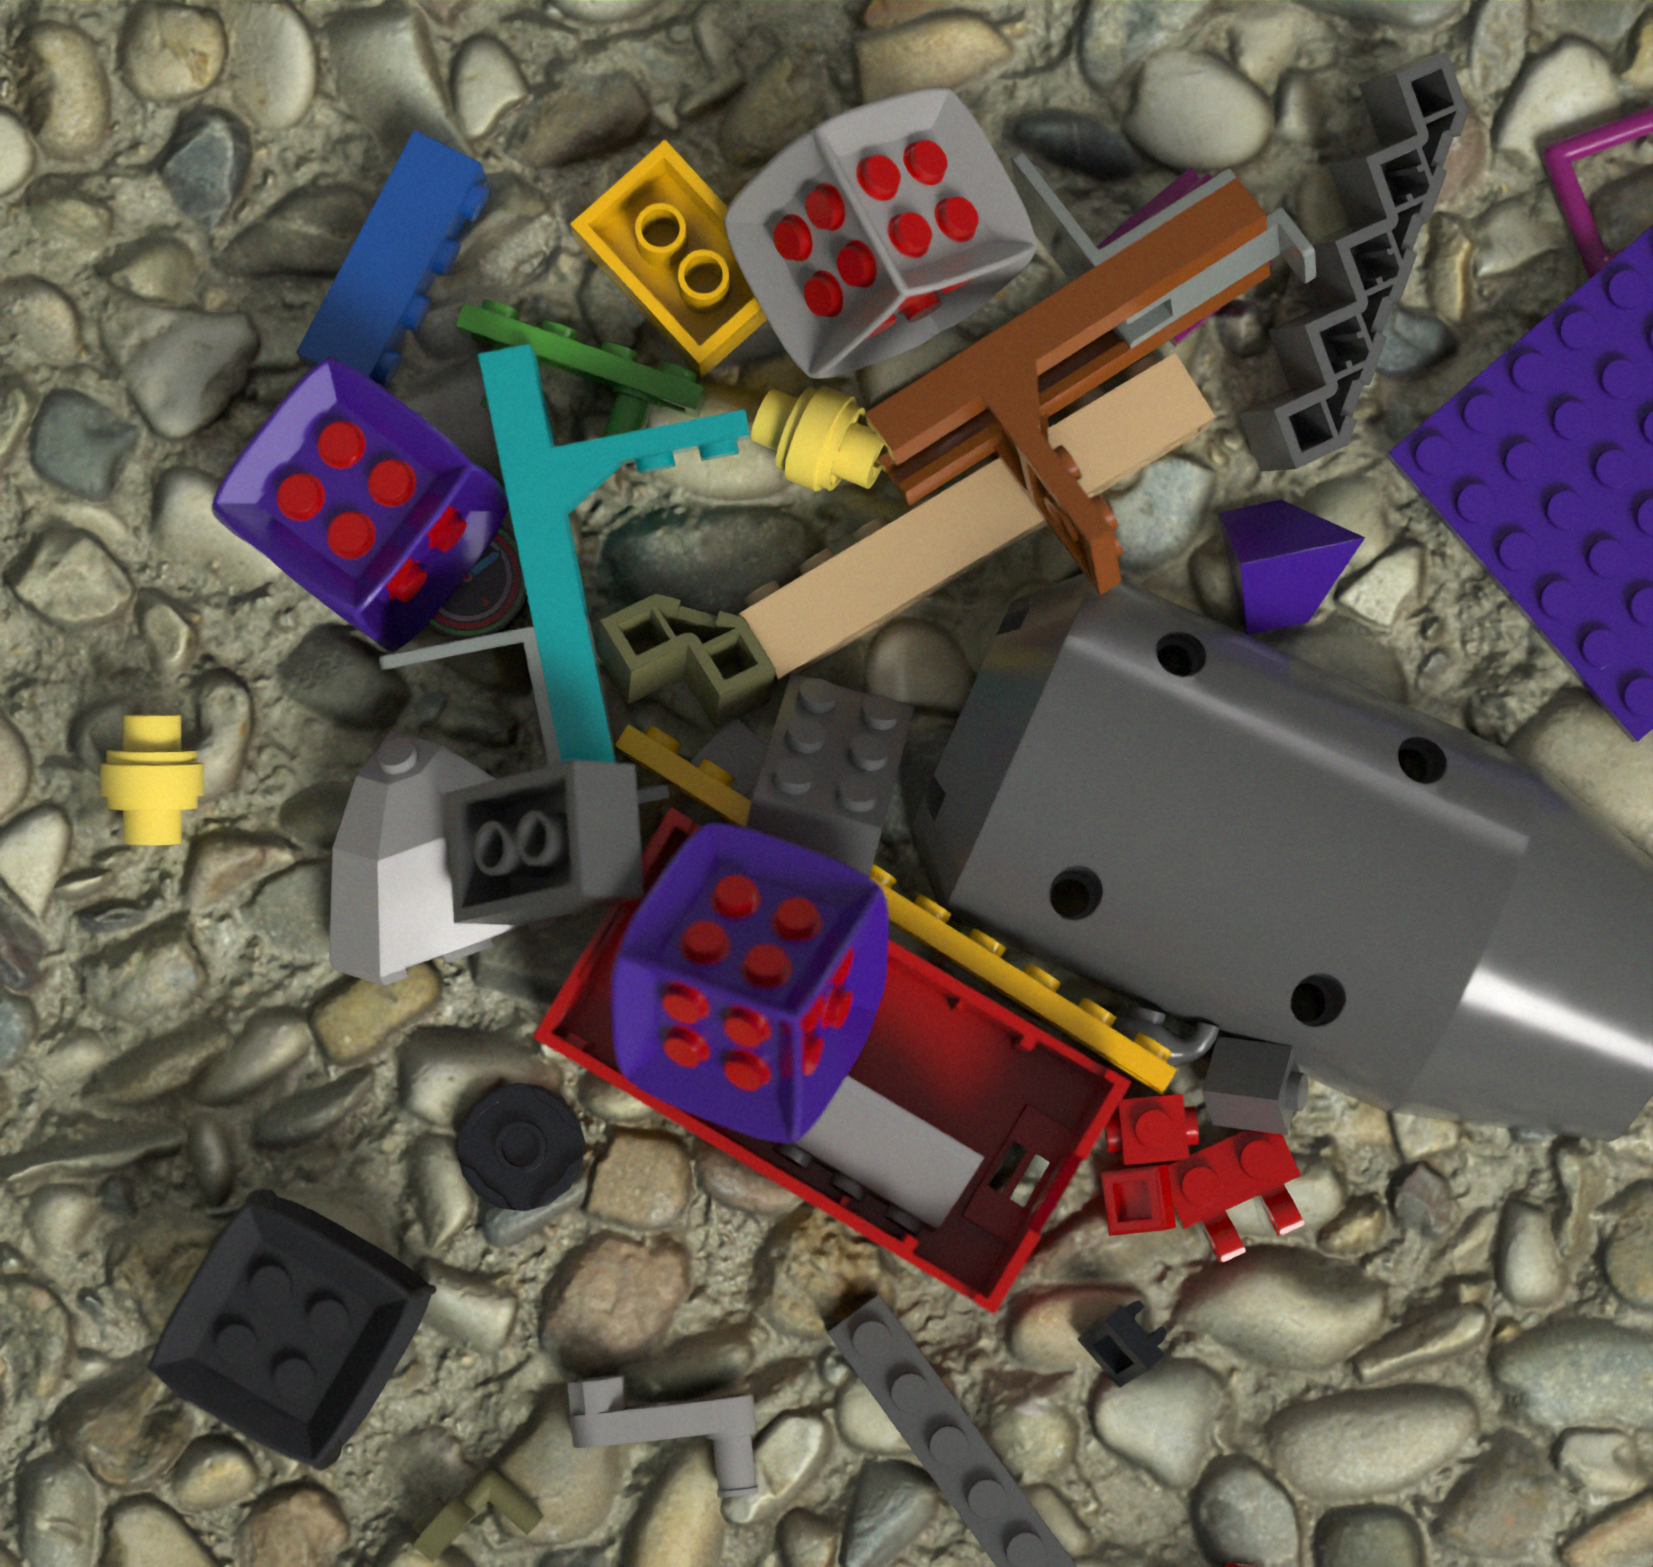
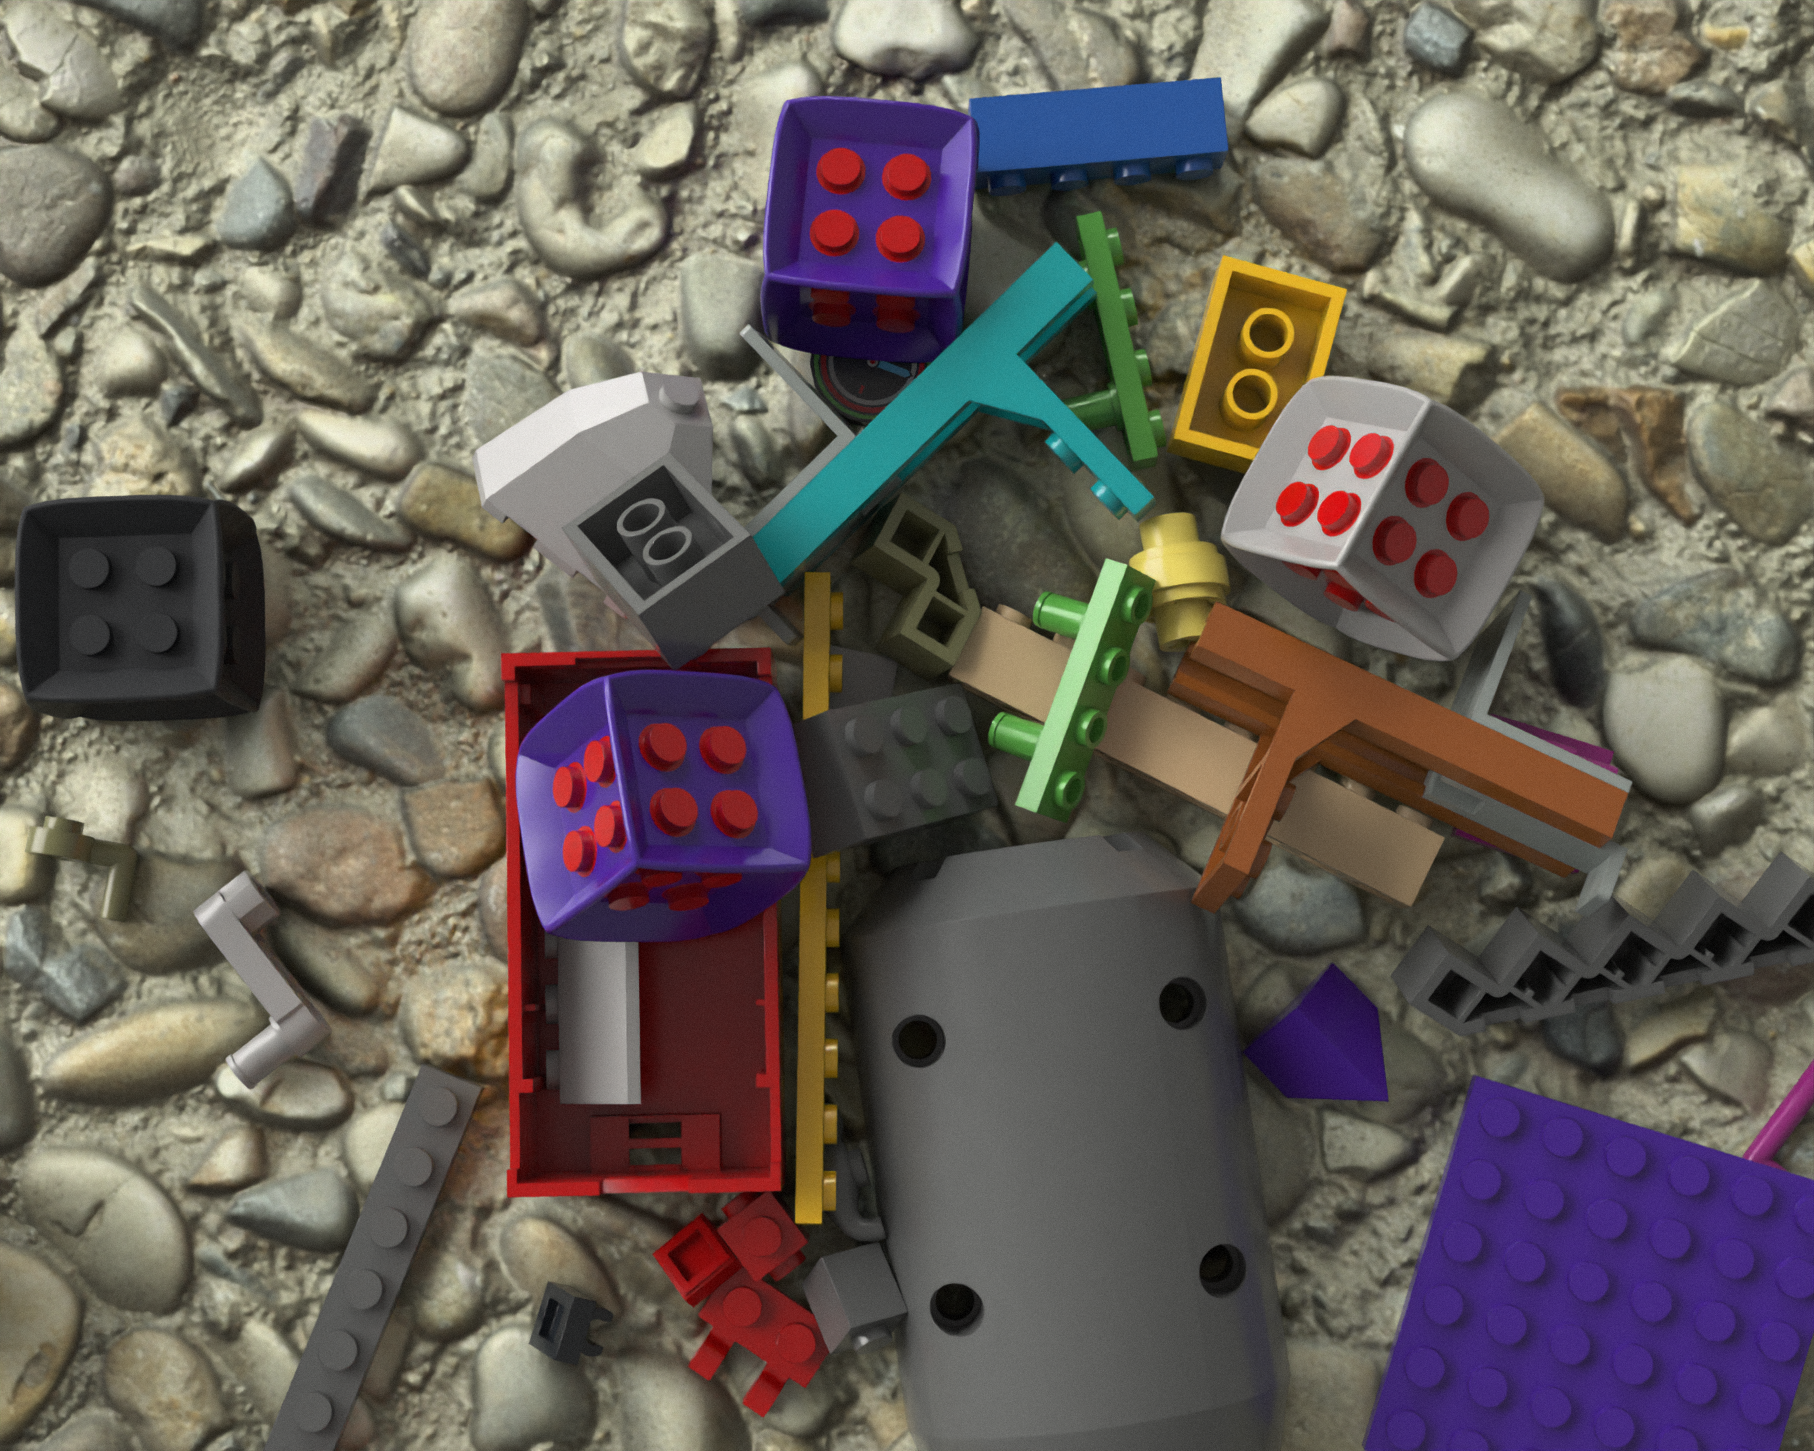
camera: 55 degrees right, 0 degrees up
light yellow piece [100,714,204,845] -> none
black tile [457,1083,586,1211] -> none
none -> bright green plate [988,558,1156,824]

